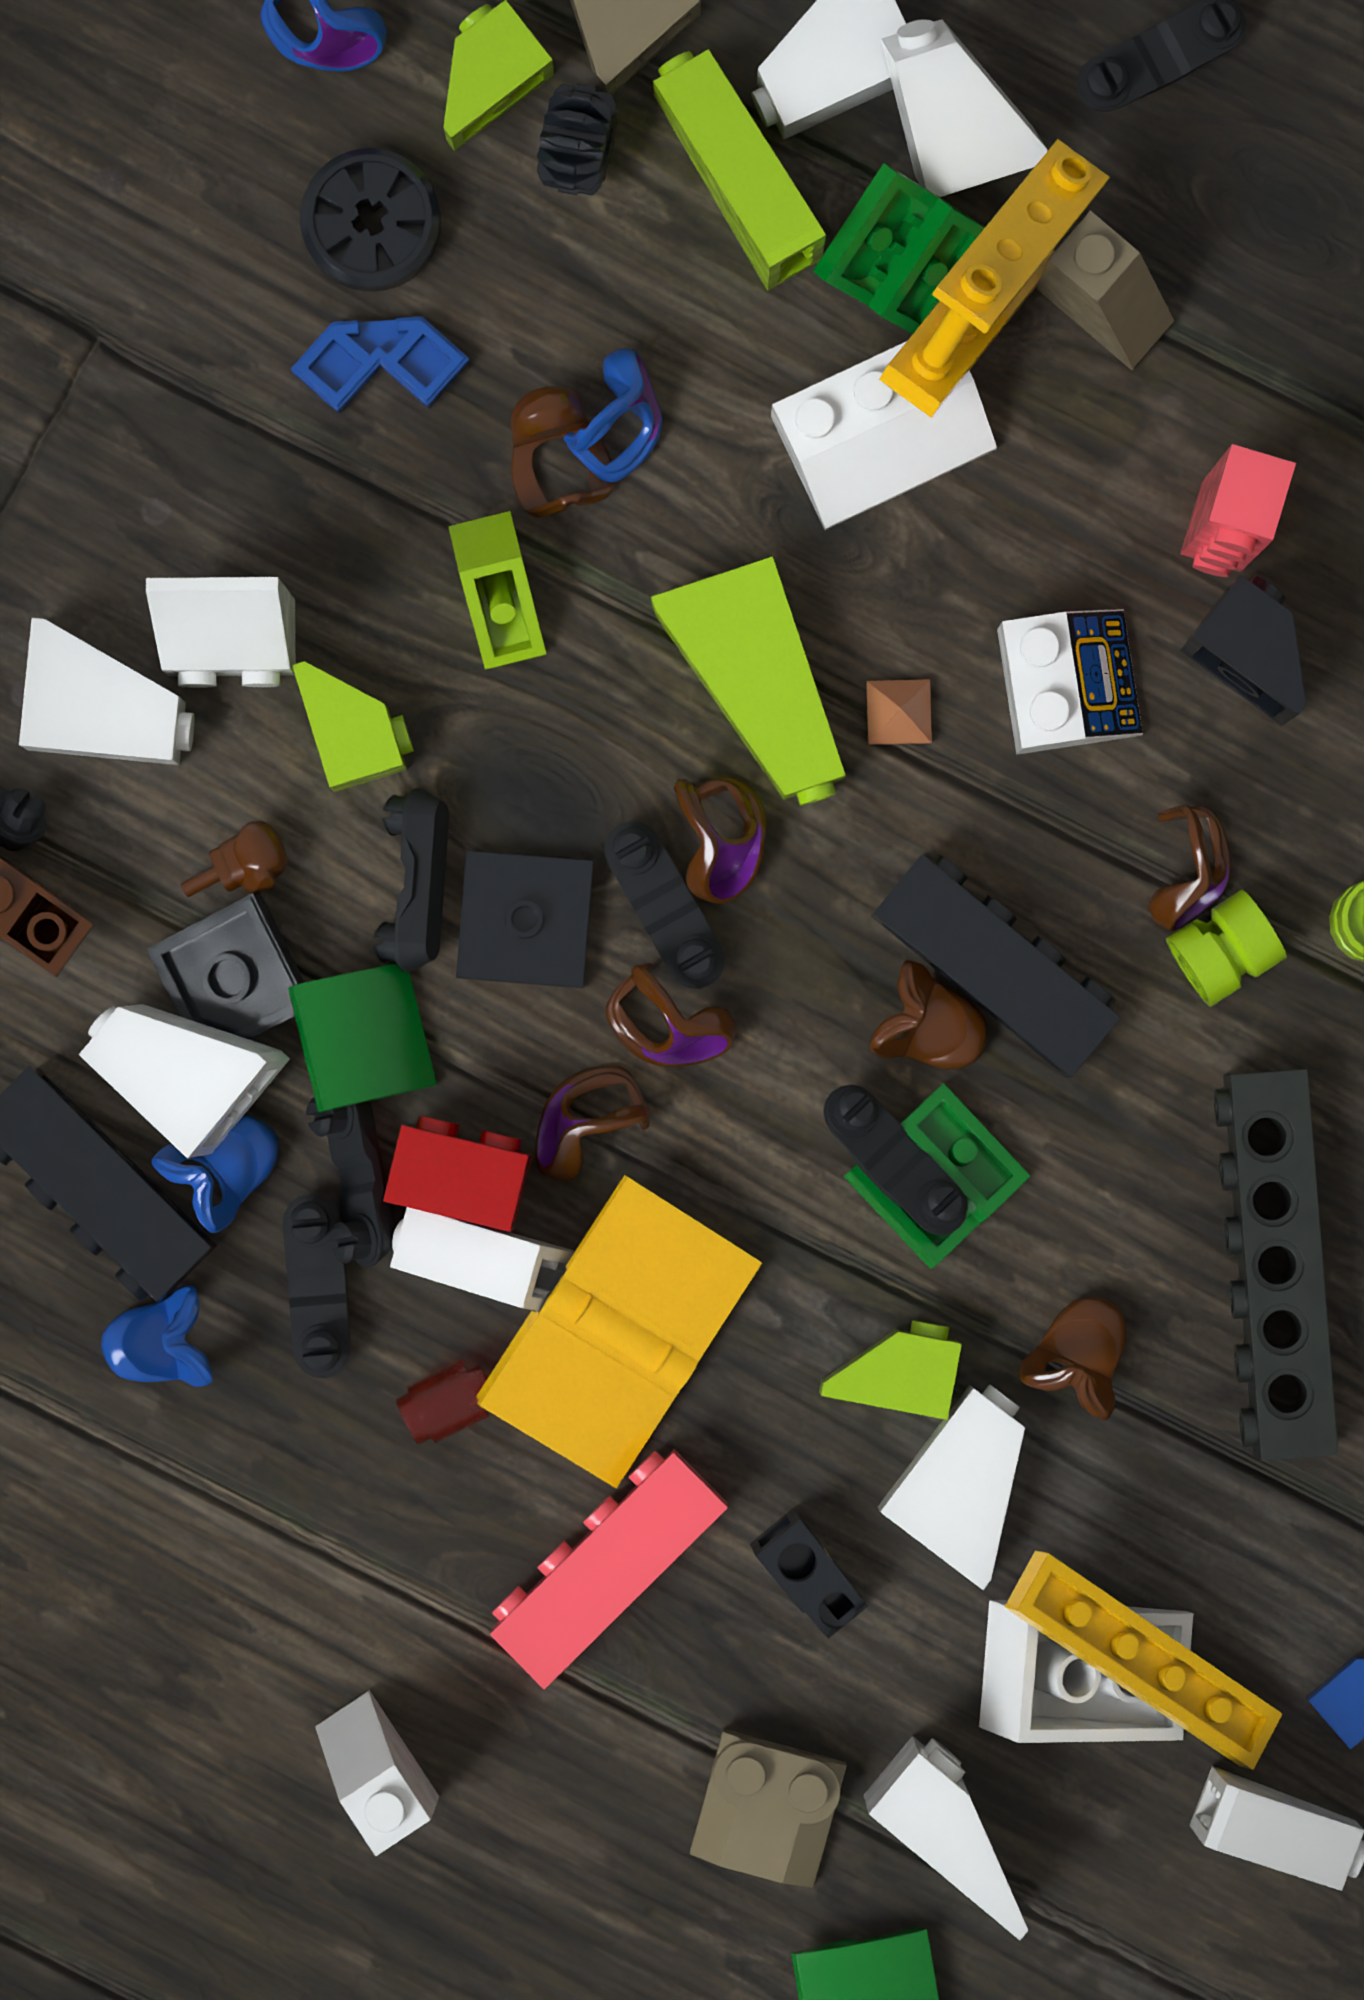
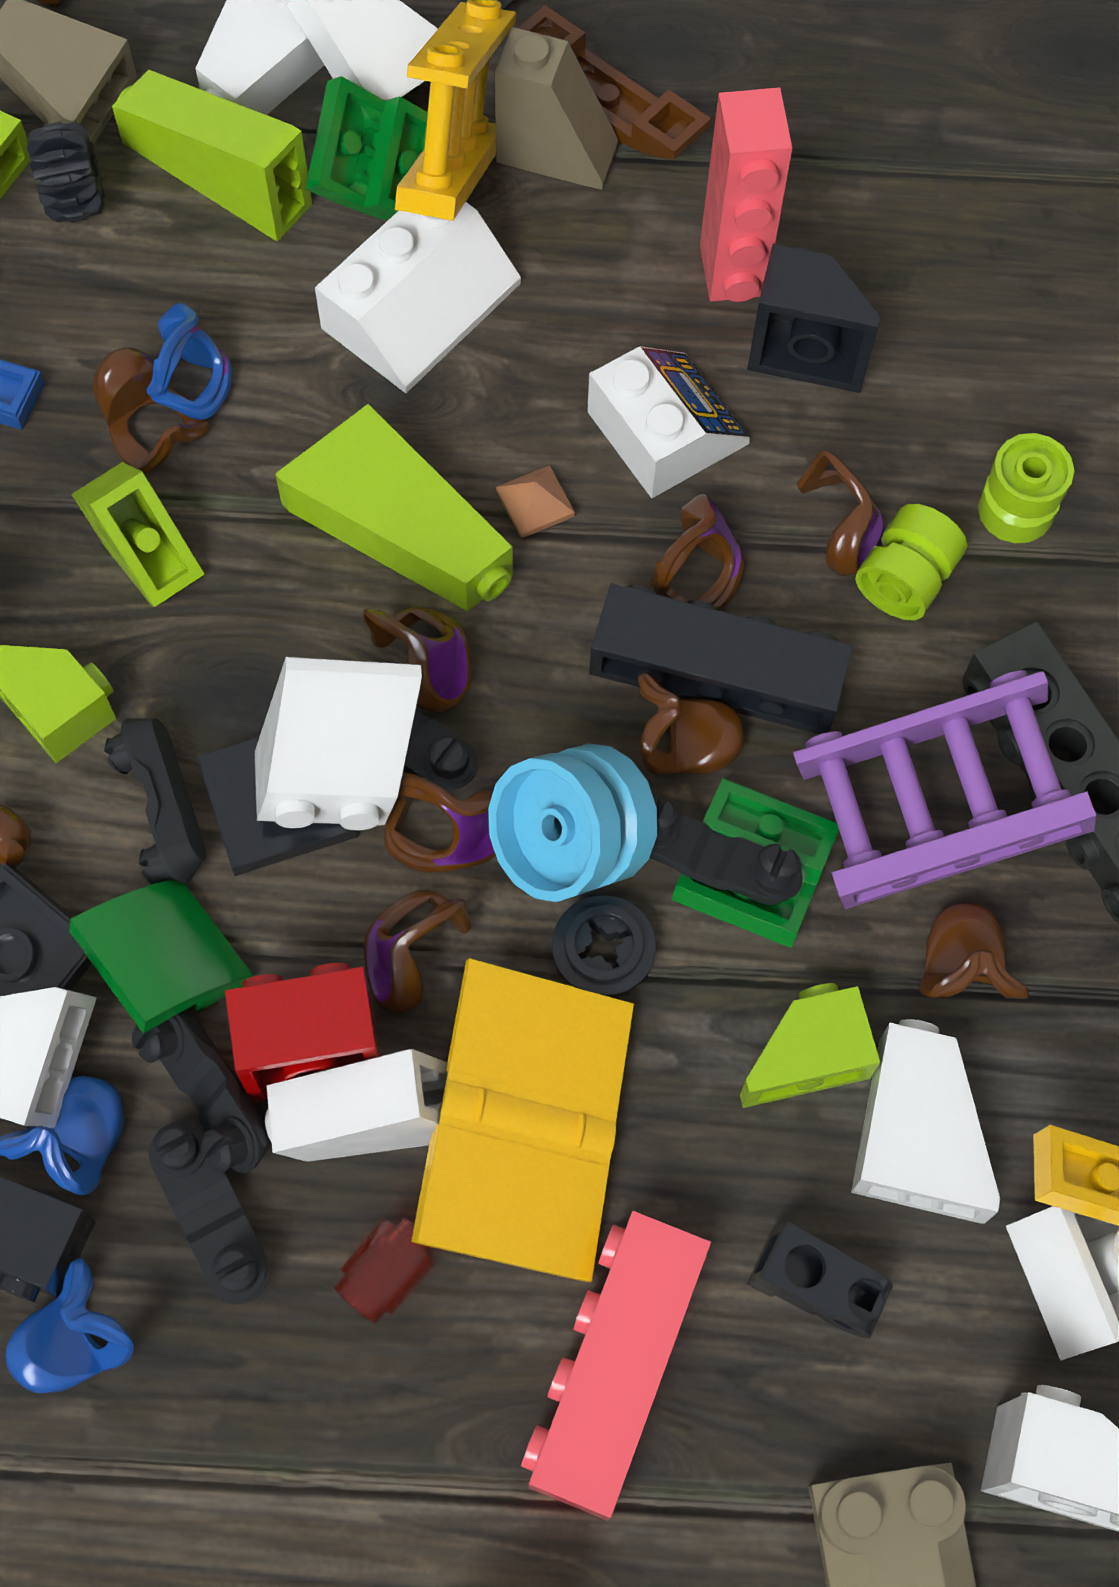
camera: 30 degrees left, 20 degrees down
none -> white slope [255,657,422,830]
none -> medium azure wheel [488,744,657,902]
none -> reddish brown slope [518,5,711,160]
none -> black gear [552,895,656,996]
none -> reddish brown piece [650,494,744,611]
none -> medium lavender fence [793,670,1096,909]

